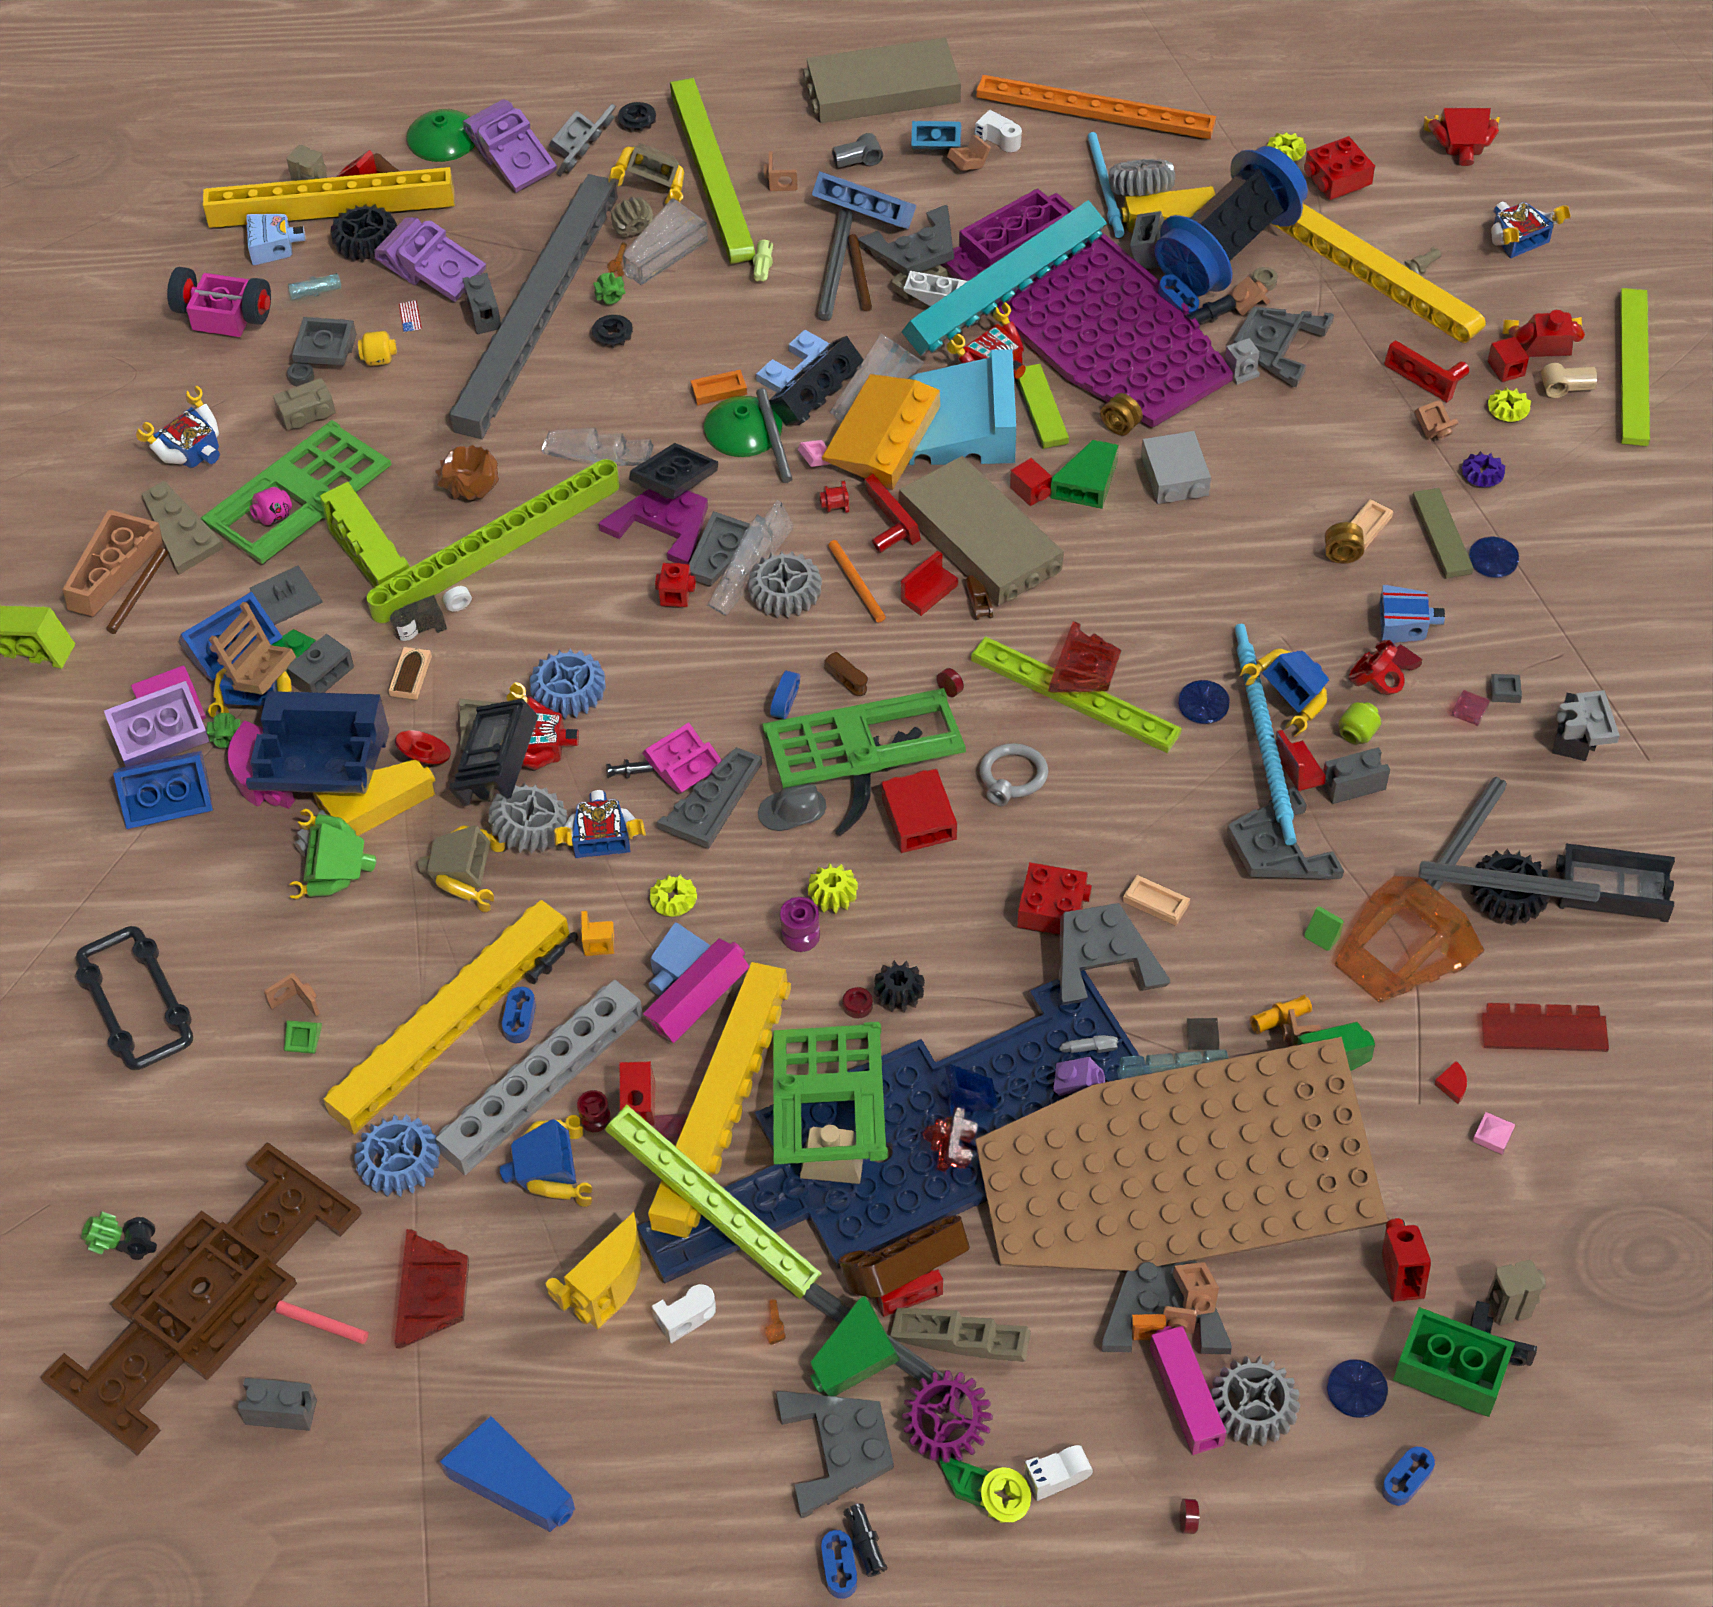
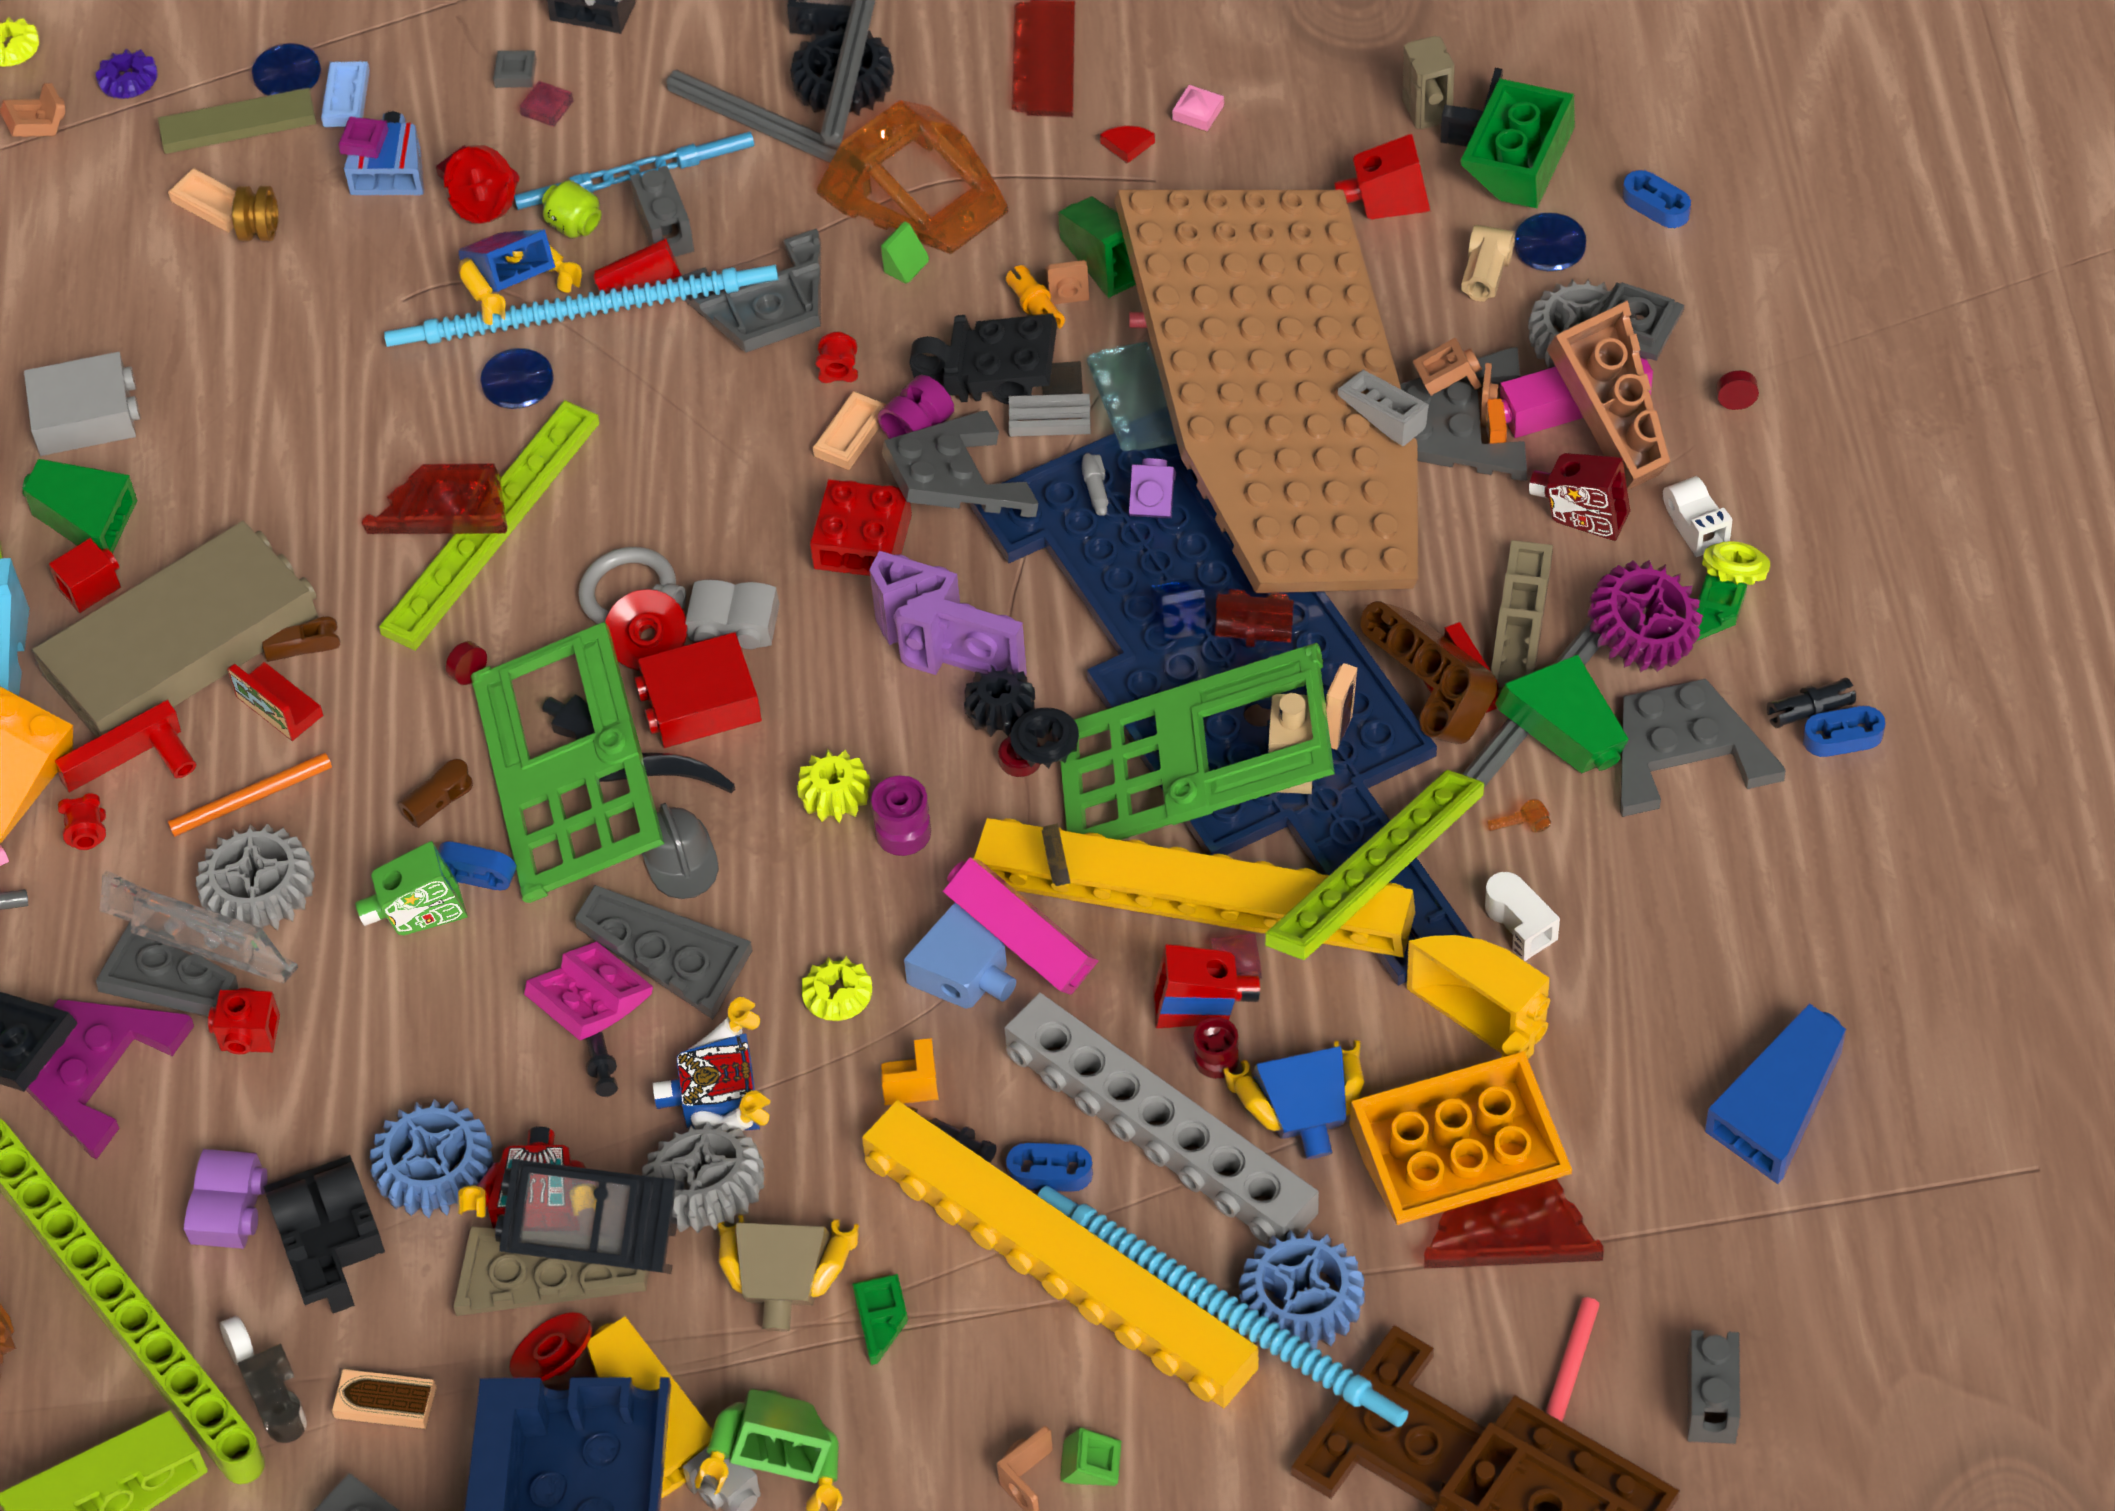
camera: 90 degrees left, 0 degrees up
none -> medium lavender brick [184,1149,268,1249]
none -> black plate [263,1155,385,1314]
none -> light blue plate [321,61,370,127]
none -> magenta tile [338,116,388,158]
none -> bright green torso [355,841,468,935]
none -> dark azure piece [514,131,755,210]
none -> red dish [605,589,688,671]
none -> light grey brick [685,580,780,649]
none -> red brick [816,332,858,383]
none -> green tile [853,1274,908,1365]
none -> medium lavender piece [869,551,1027,676]
none -> magenta wheel [878,374,954,439]
none -> black plate [910,313,1057,405]
none -> light grey tile [1009,394,1091,437]
none -> black gear [1010,708,1079,769]
none -> medium azure hose [1038,1185,1408,1427]
none -> clear smoke tile [1041,824,1071,886]
none -> light nougat tile [1325,663,1357,750]
none -> light grey slope [1338,370,1429,446]
none -> light orange slope [1349,1051,1572,1225]
none -> tan piece [1462,224,1515,302]
none -> dark red torso [1529,453,1631,541]
none -> nougat wedge [1547,300,1670,491]
none -> dark grey piece [1599,282,1685,361]

